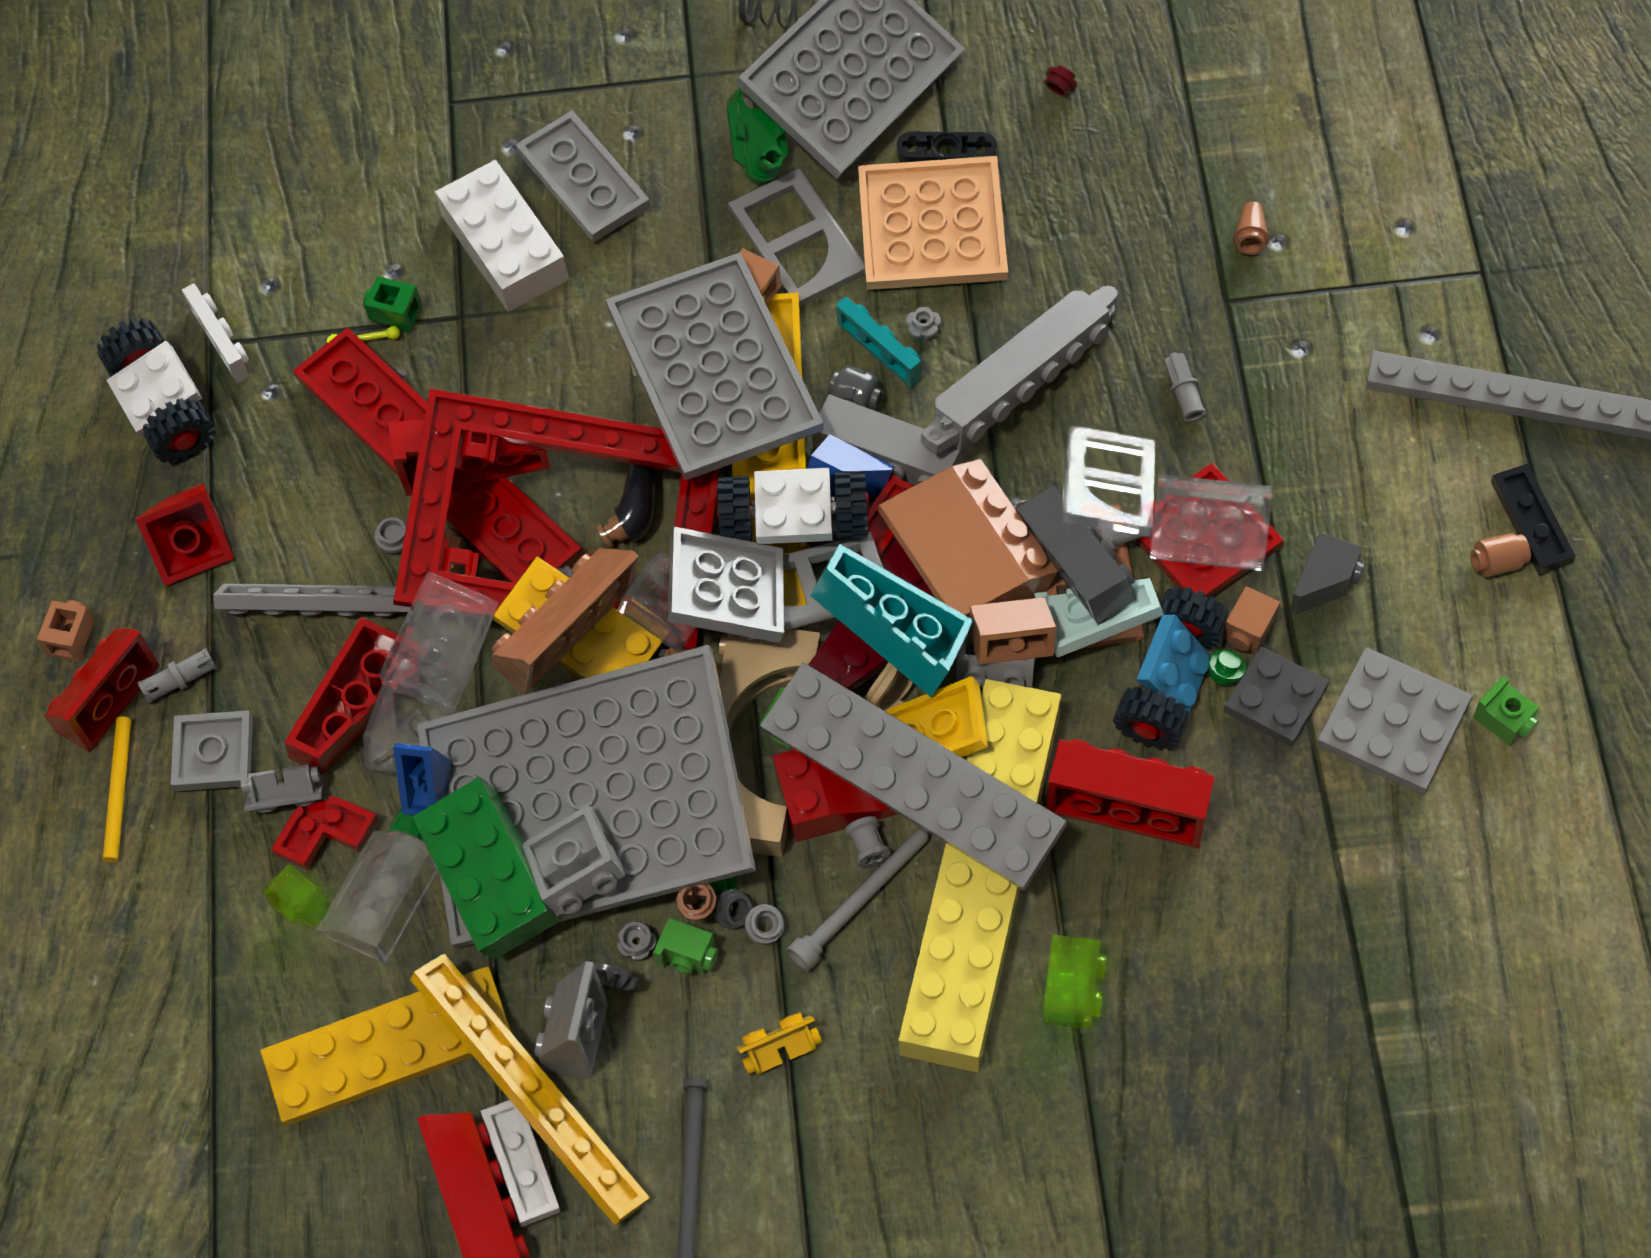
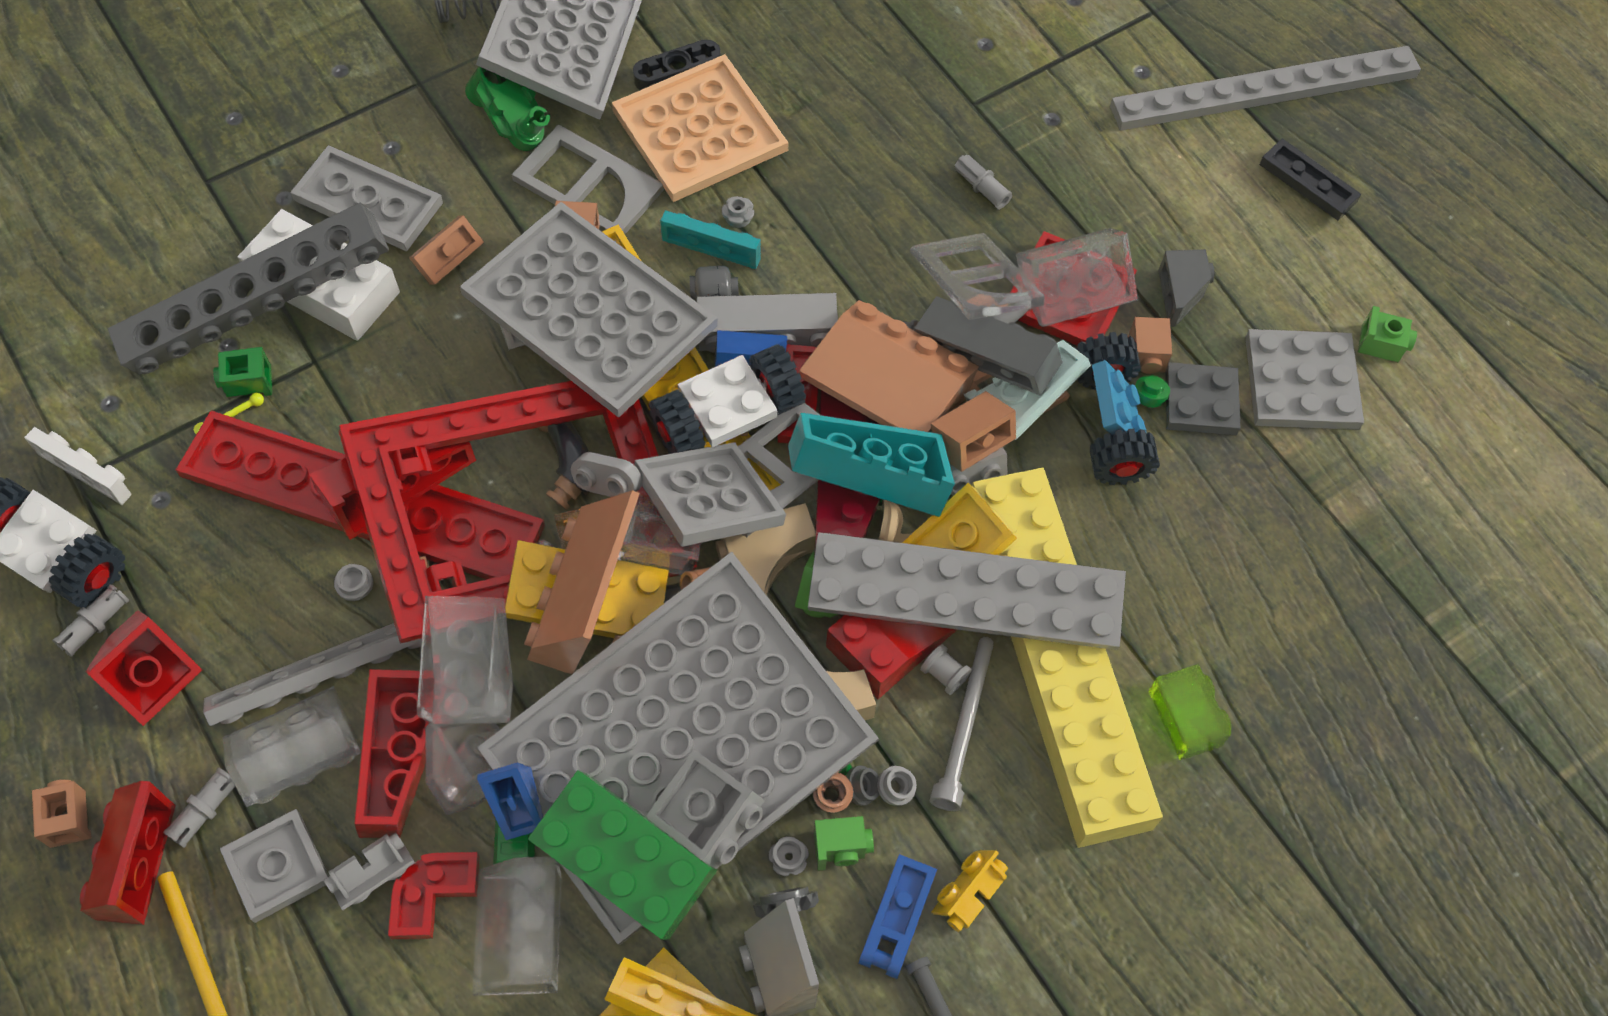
camera: 35 degrees left, 0 degrees up
clear neon green brick [262,864,330,928] -> none
light grey hinge [921,285,1119,455] -> none
red brick [1047,739,1215,849] -> none
nougat cone [1233,202,1269,255] -> none
nougat brick [1470,533,1531,578] -> none
none -> light grey pin [52,584,129,657]
none -> dark grey brick [107,202,389,375]
none -> clear slope [223,686,361,807]
none -> nougat plate [409,215,484,285]
none -> light grey plate [571,452,642,497]
none -> blue plate [858,854,937,979]

